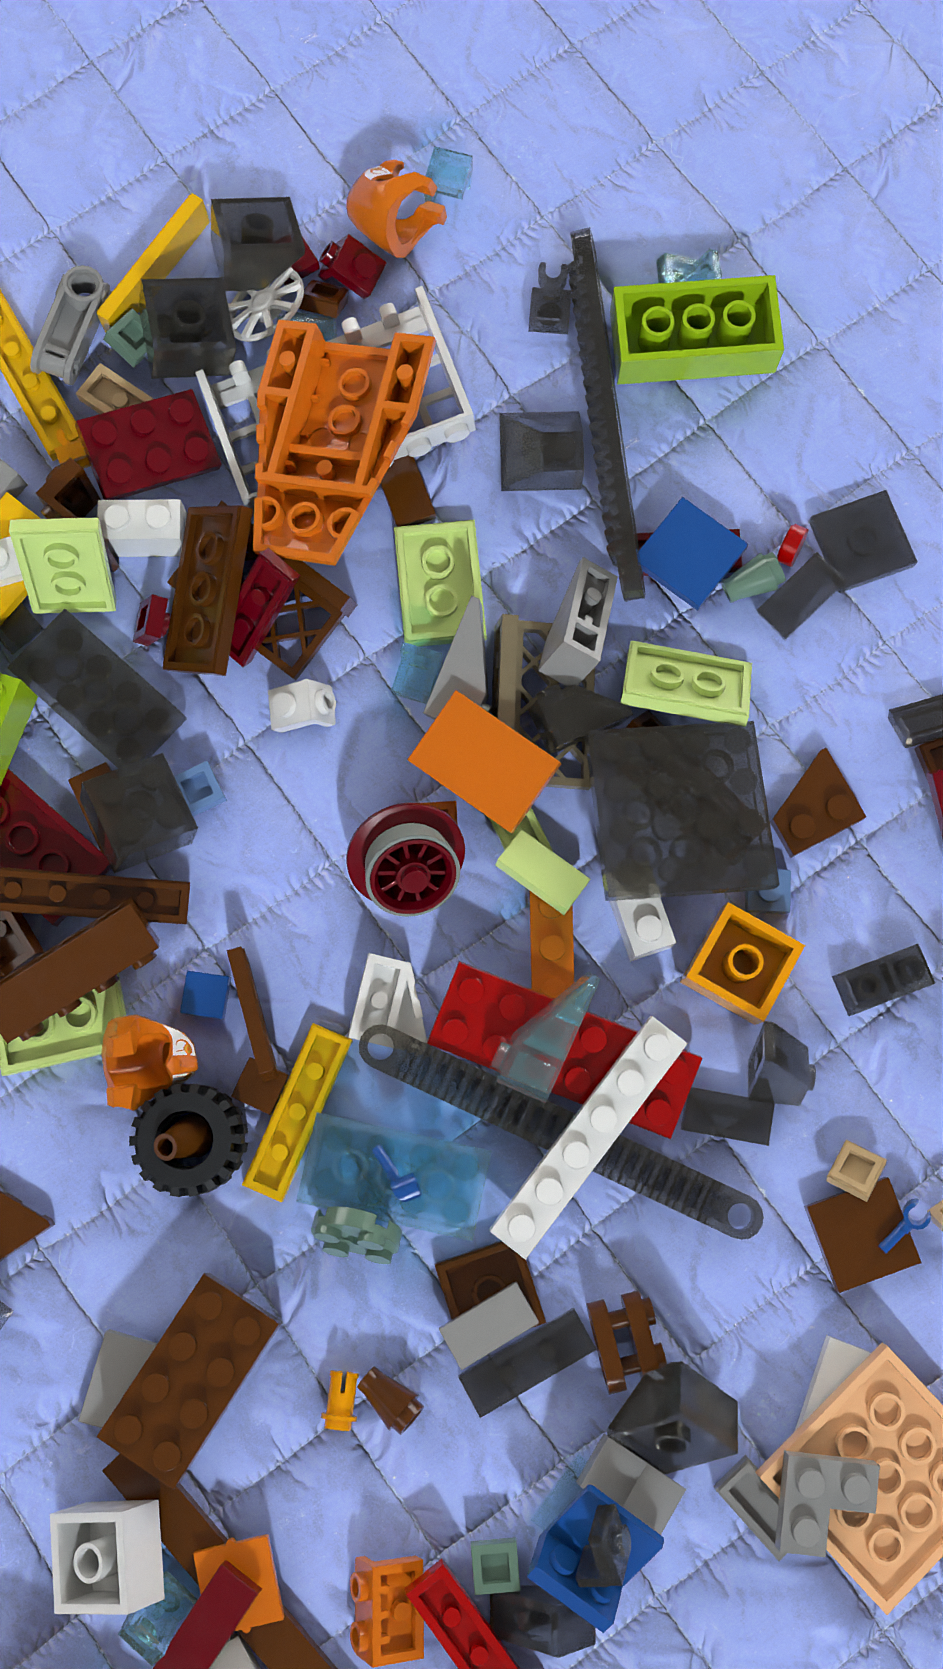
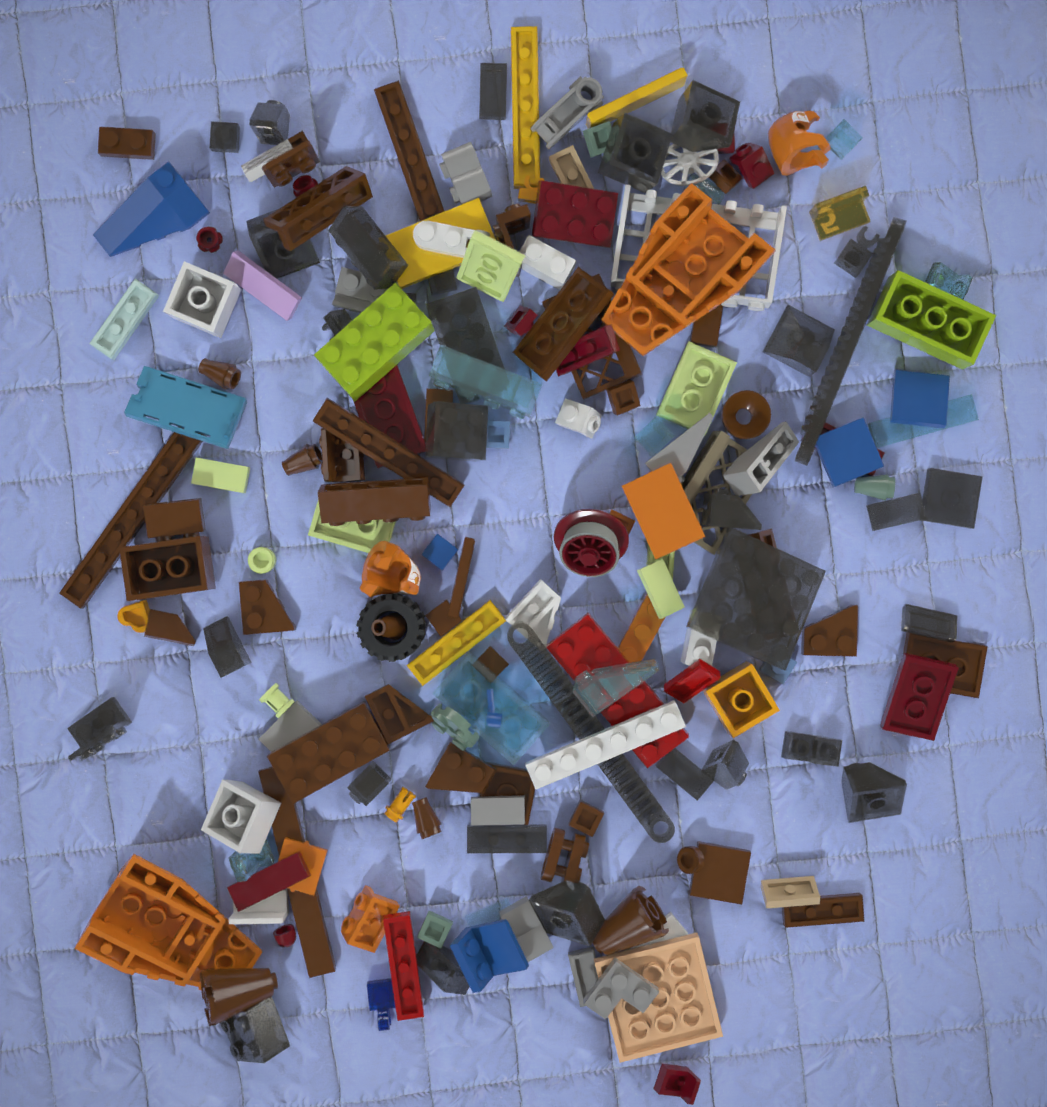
camera: 30 degrees right, 10 degrees up
clear smoke bracket [575,1504,631,1587] -> none
yellowish green tile [620,641,752,727] -> none
red tile [777,524,809,567] -> none
tan tile [826,1140,887,1202] -> none
blue hand [878,1198,931,1254] -> none
none -> yellowish green bush [259,683,295,718]
none -> clear smoke brick [347,760,391,806]
none -> reddish brown wing [364,684,434,744]
none -> reddish brown wing [425,742,497,793]
none -> clear light blue brick [429,345,542,419]
none -> reddish brown tile [472,646,509,683]
none -> reddish brown plate [568,800,604,837]
none -> reddish brown cone [592,886,669,956]
none -> reddish brown plate [606,380,641,416]
none -> red tile [664,659,720,703]
none -> reddish brown tile [677,846,704,874]
none -> reddish brown piece [722,390,771,439]
none -> clear yellow panel [809,186,871,241]
none -> clear light blue tile [868,394,979,448]
none -> blue tile [890,370,950,429]

